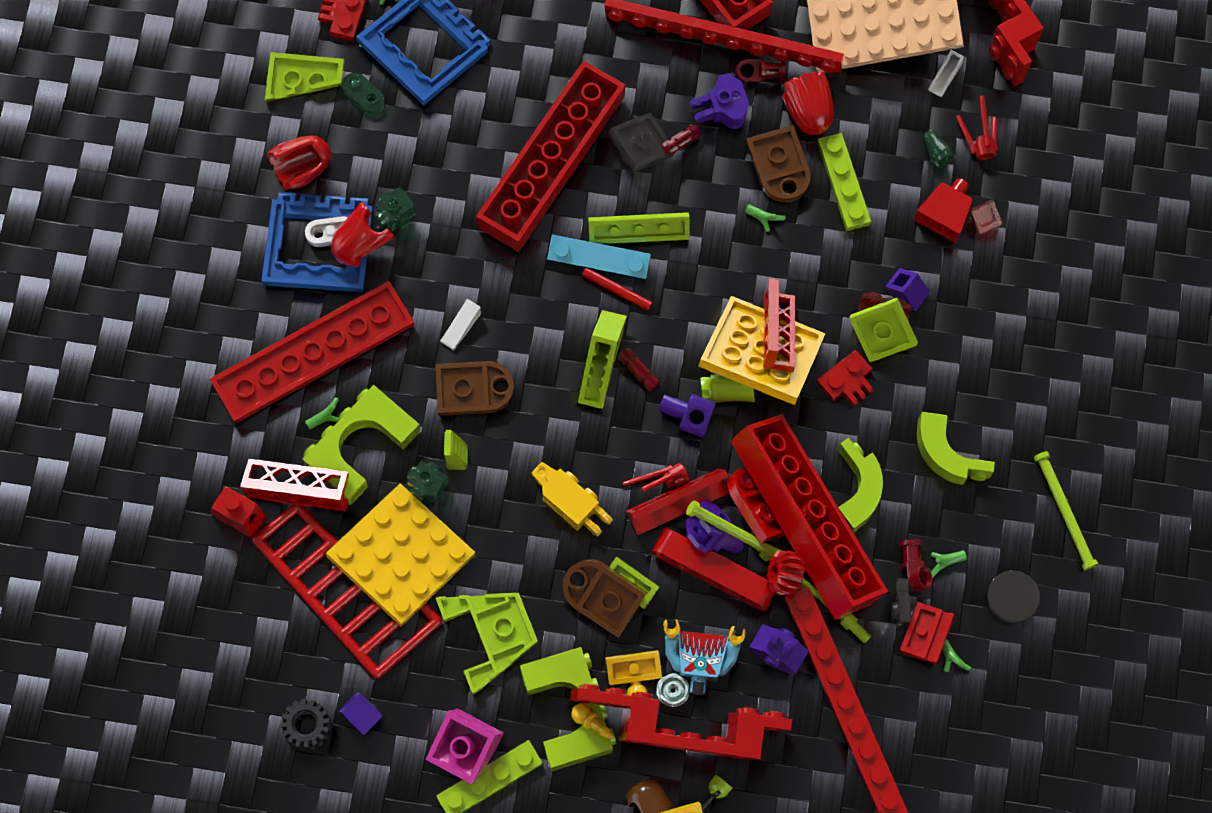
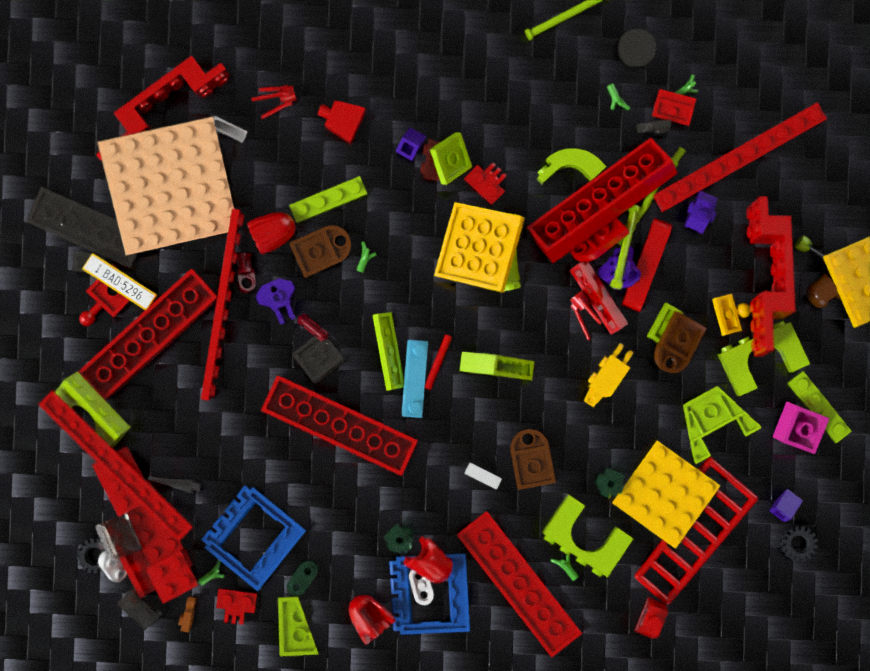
camera: 90 degrees left, 15 degrees up
fence [240,459,349,511] -> none
lime slope [444,430,468,470] -> none
yellow bar [572,703,613,739] -> none
dark red axle [618,348,659,392] -> none
light aqua plate [657,673,690,707] -> none
dark purple piece [659,394,716,438] -> none
torso [663,619,746,695] -> none
fence [763,278,795,372] -> none
red gear [766,550,806,595] -> none
dark red connector [899,539,933,592] -> none
lime arch [917,412,995,485] -> none
clear green cone [922,130,954,167] -> none
clear red plate [969,200,1002,234] -> none

